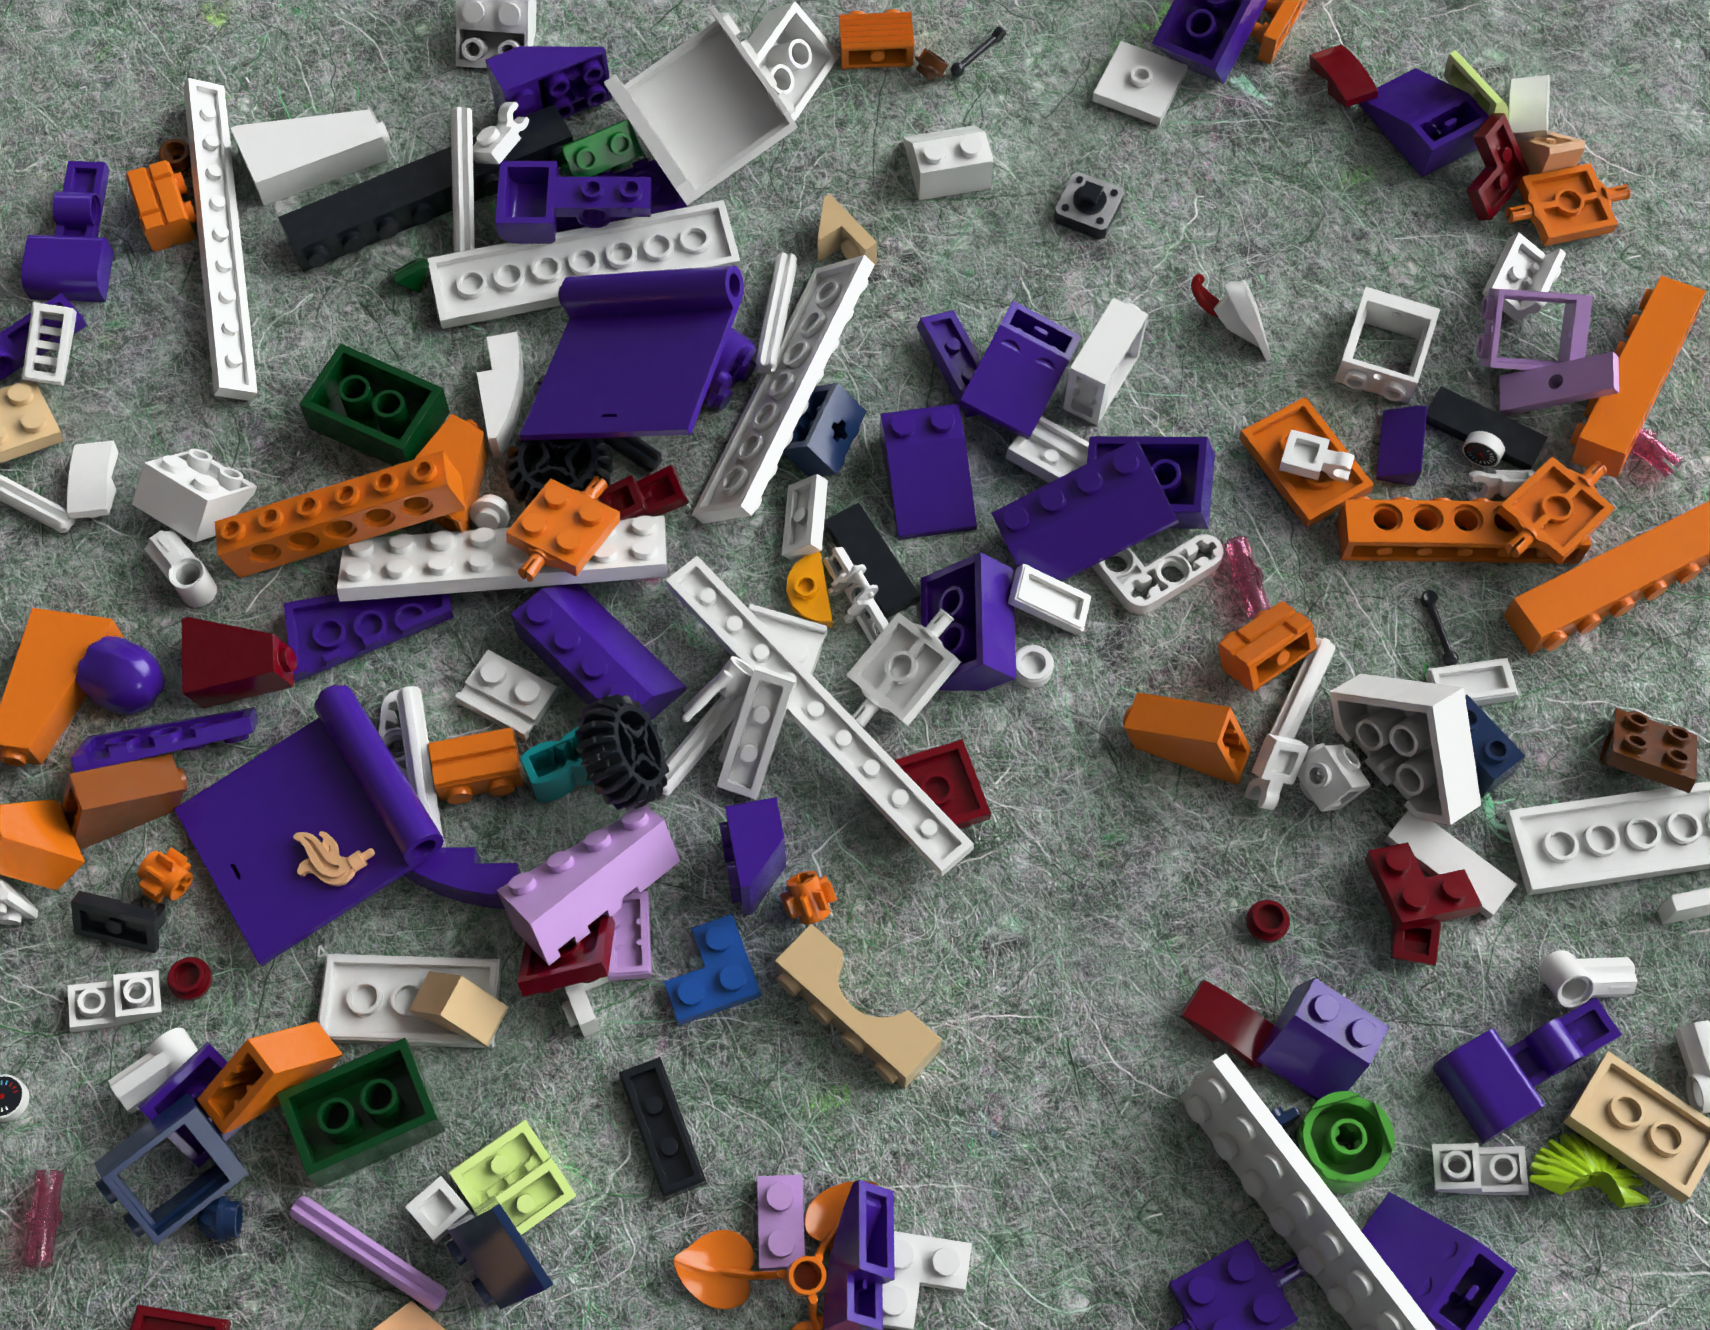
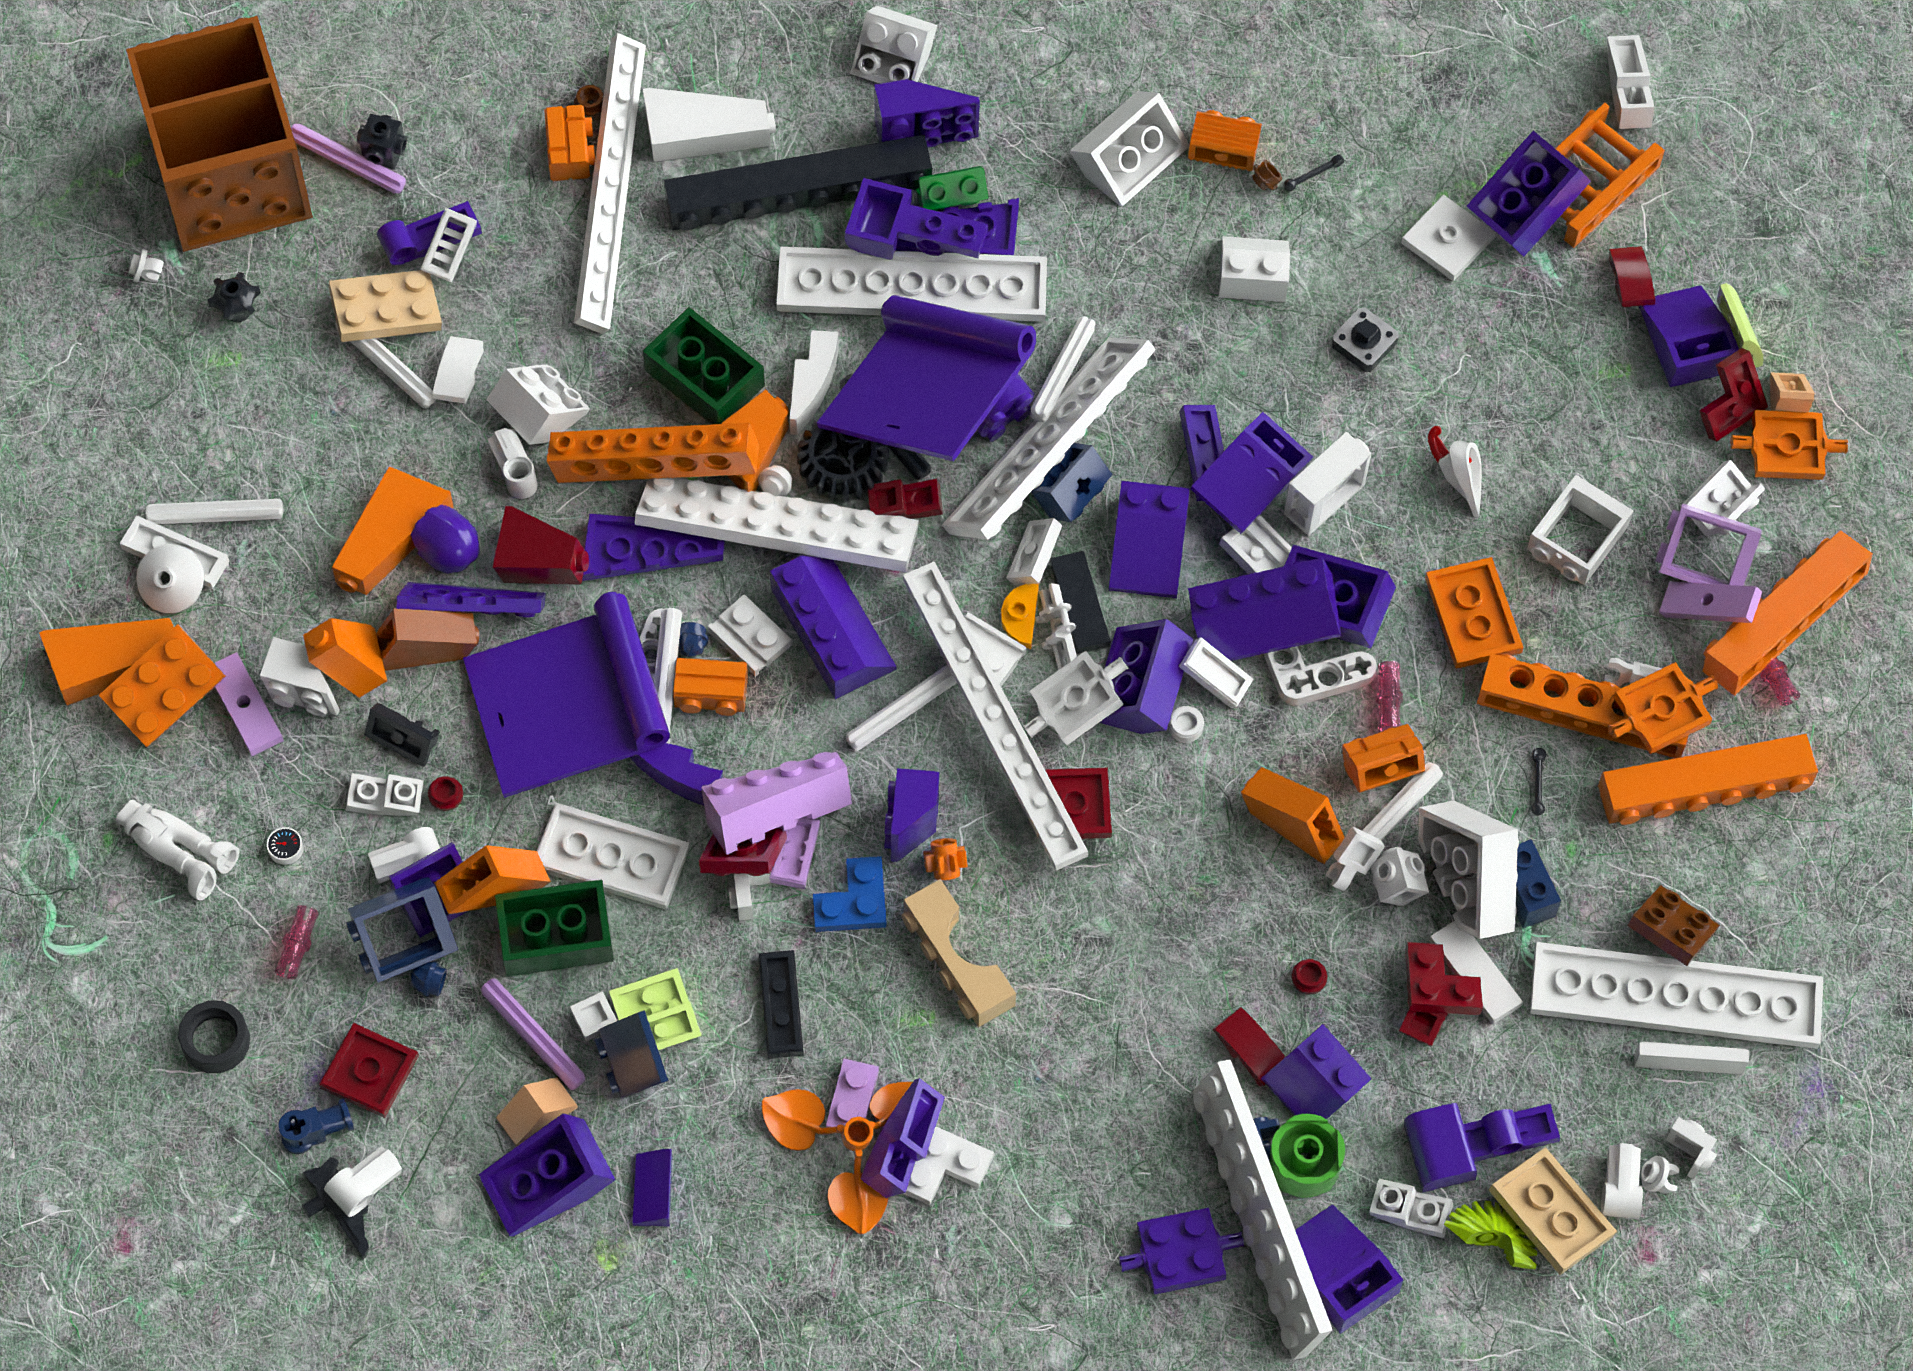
camera: 15 degrees right, 0 degrees up
dark purple plate [21,161,114,302] -> none
orange gear [137,847,193,904] -> none
light nougat piece [293,831,375,887] -> none
dark green slope [386,258,429,293] -> none
tan slope [408,971,508,1048] -> none
white axle [451,107,475,253] -> none
white plate [473,102,529,164] -> none
orange plate [506,476,620,582] -> none
teal brick [520,727,593,802] -> none
black gear [575,694,669,810] -> none
white panel [603,5,798,205] -> none
white plant [682,656,754,763] -> none
white plate [717,666,796,800] -> none
tan slope [817,194,877,266] -> none
white plate [1279,429,1355,482] -> none
dark purple slope [1376,405,1427,486] -> none
white tile [1425,658,1519,706] -> none
black tile [1426,386,1548,470] -> none
tile [1462,431,1505,468] -> none
white slope [1509,75,1550,140] -> none
white piece [1539,950,1638,1008] -> none
none -> dark blue plate [678,622,709,657]

